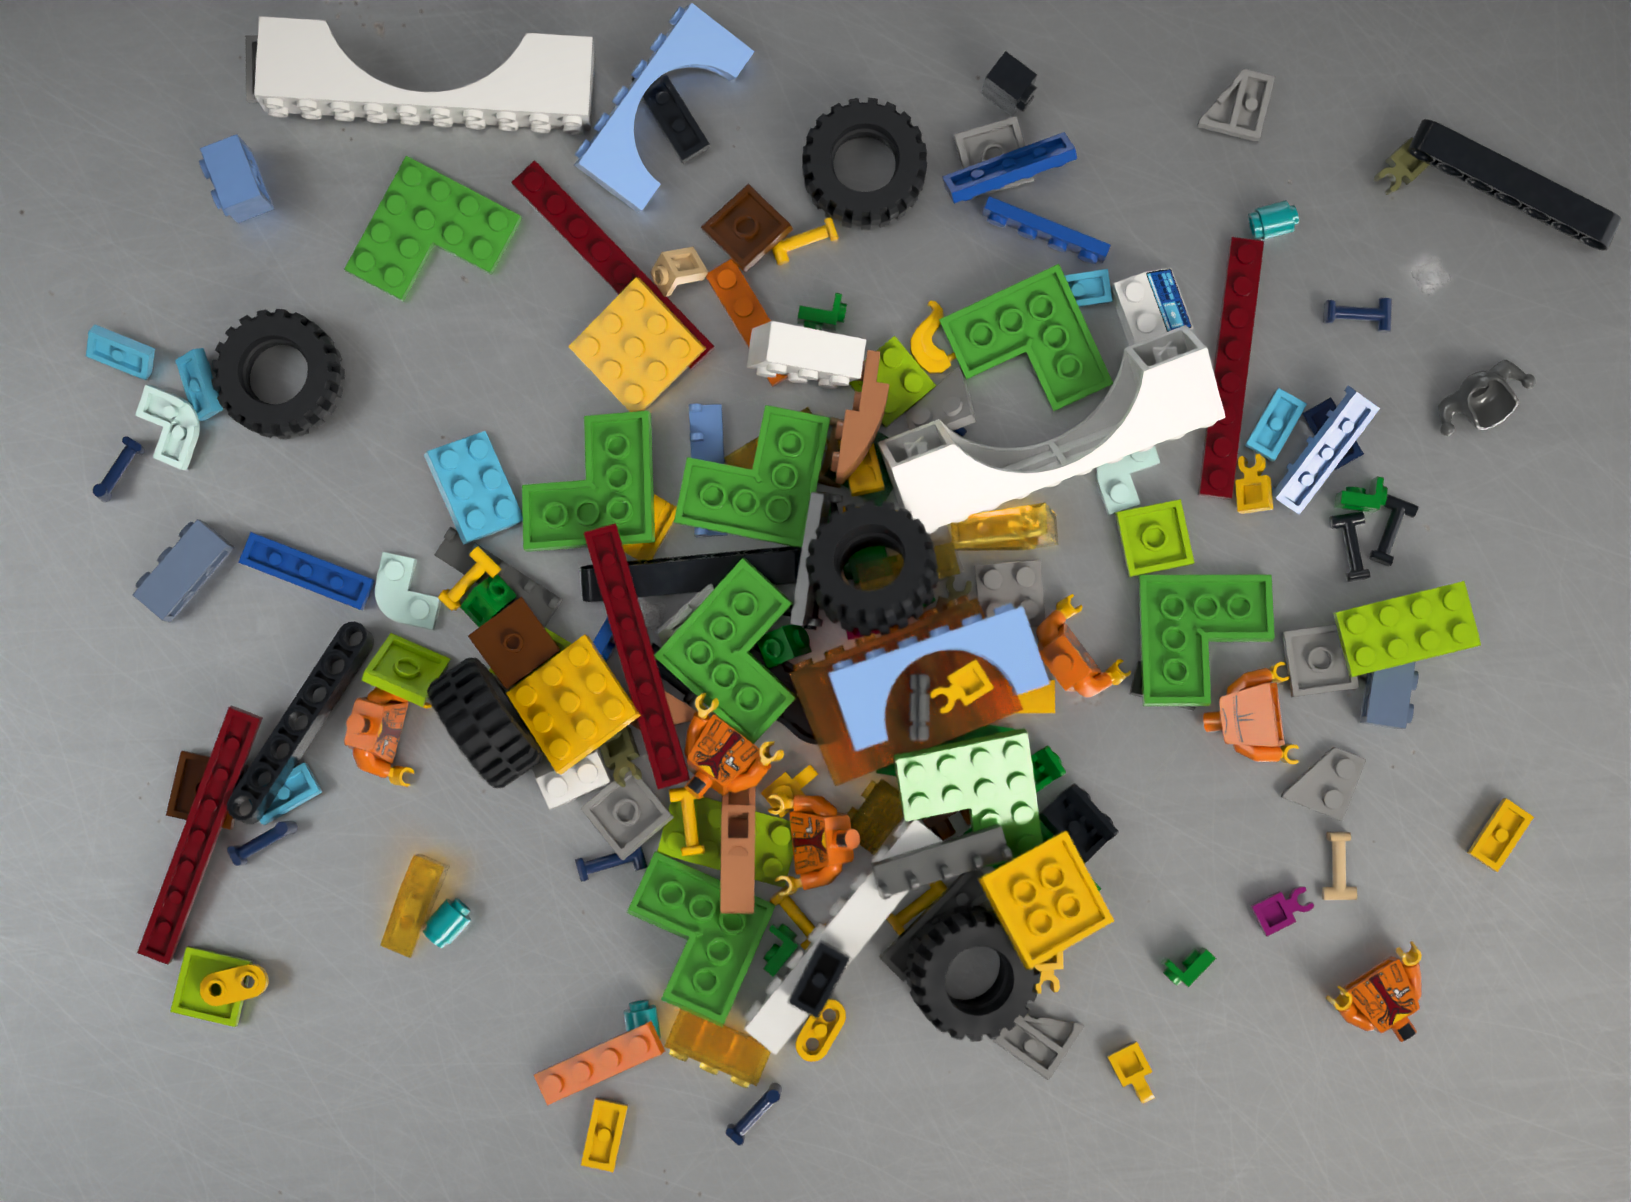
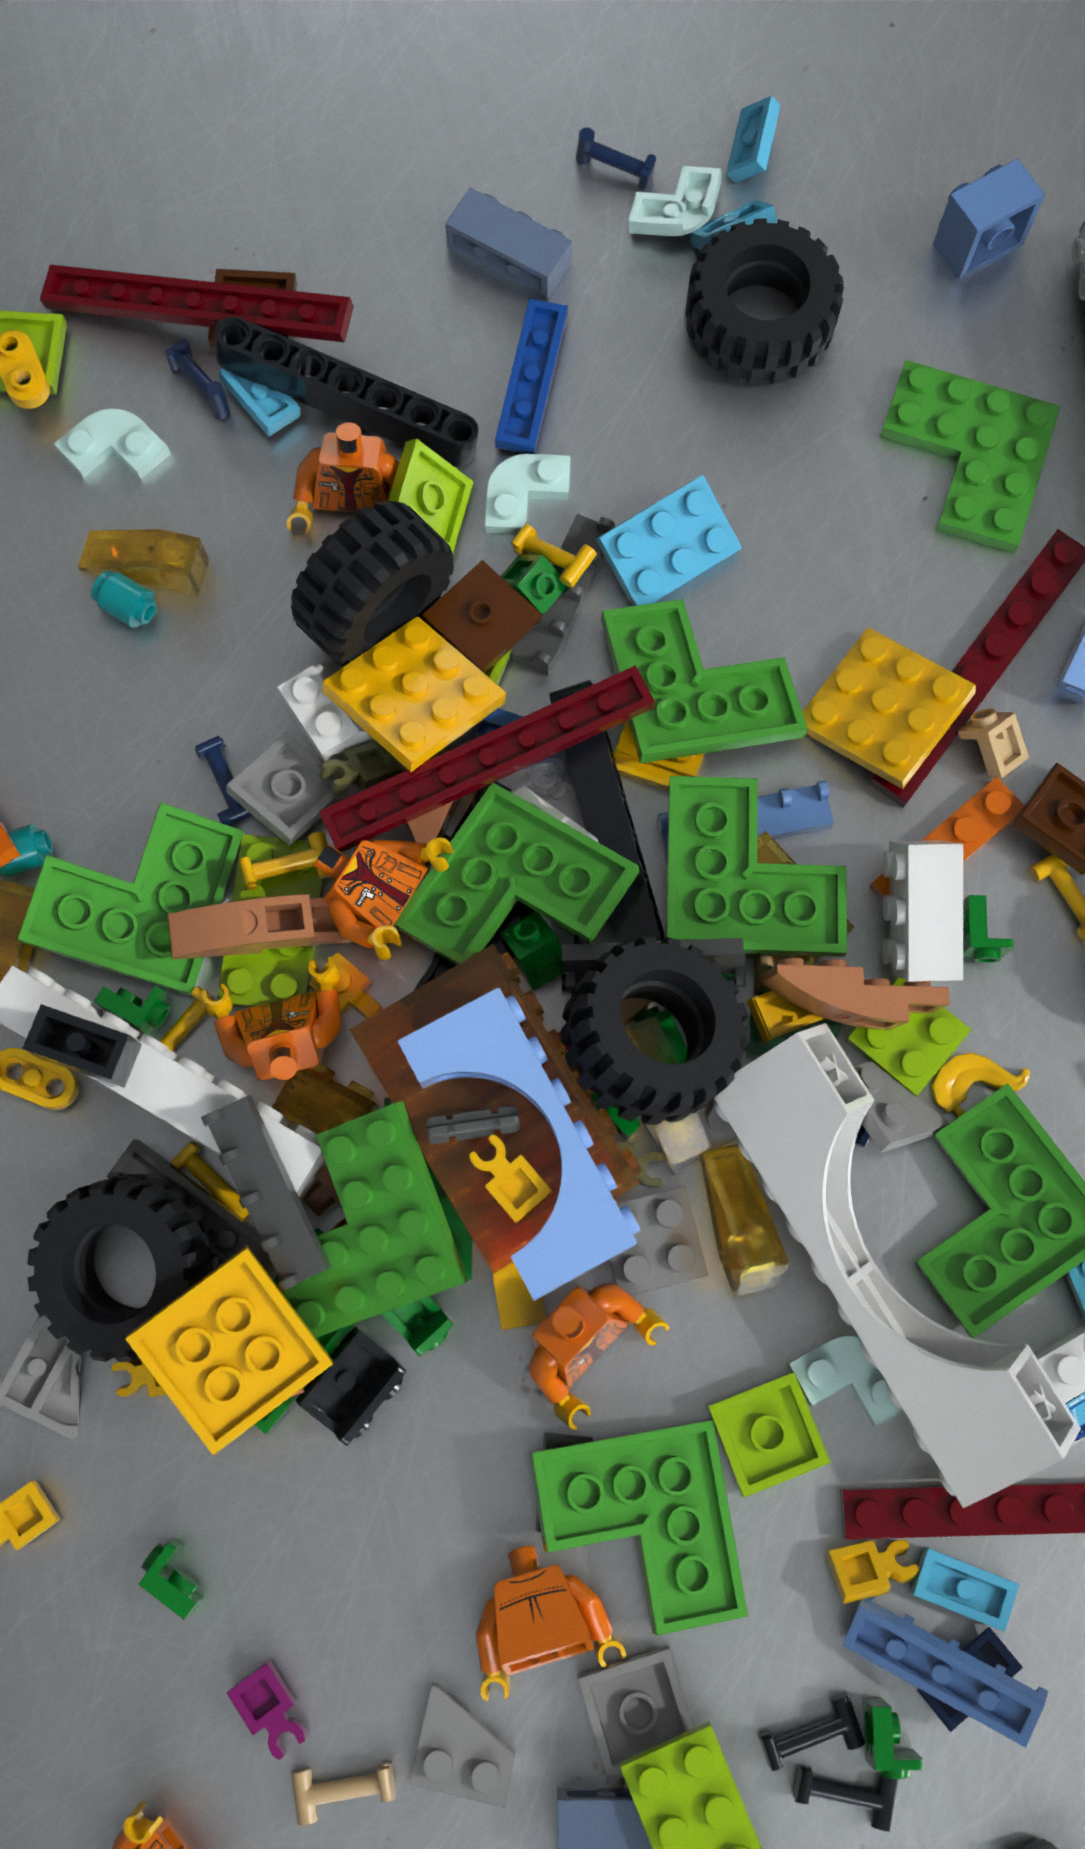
camera: 80 degrees right, 10 degrees down
none -> light aqua plate [54,409,171,479]

